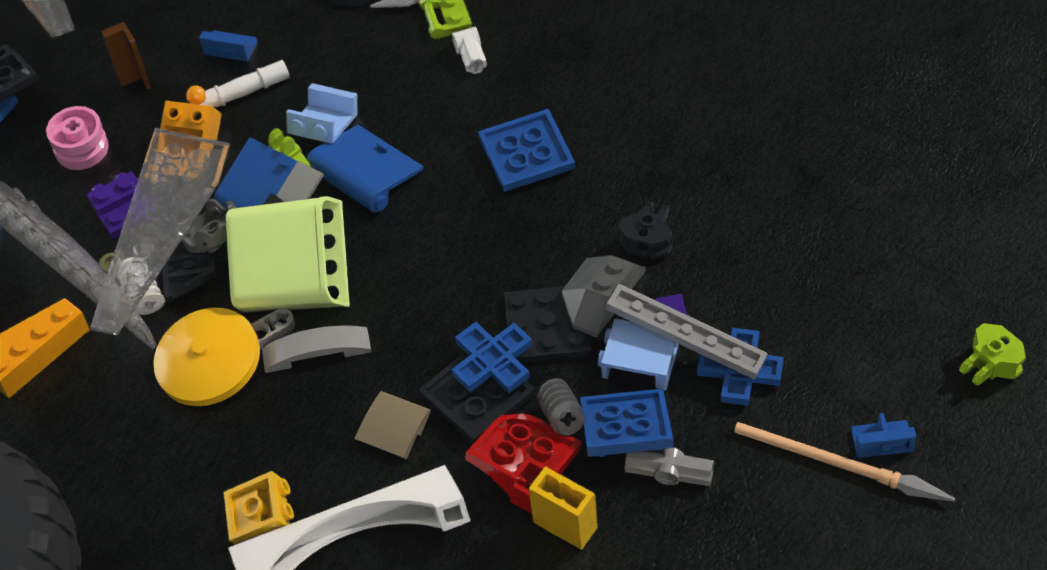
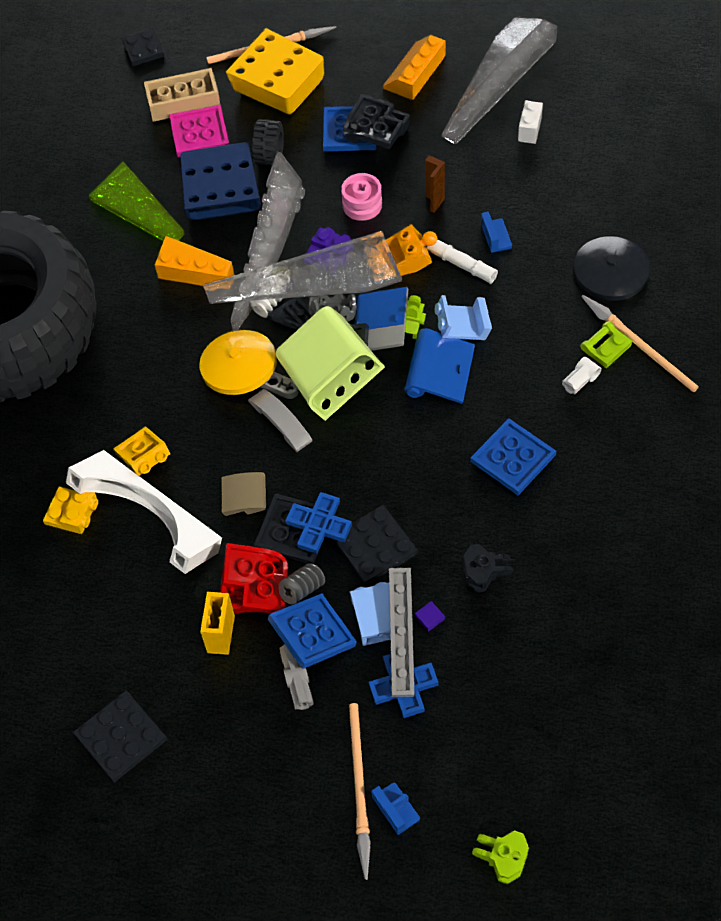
camera: 60 degrees right, 5 degrees up
dark grey wedge [562,255,646,337] -> none

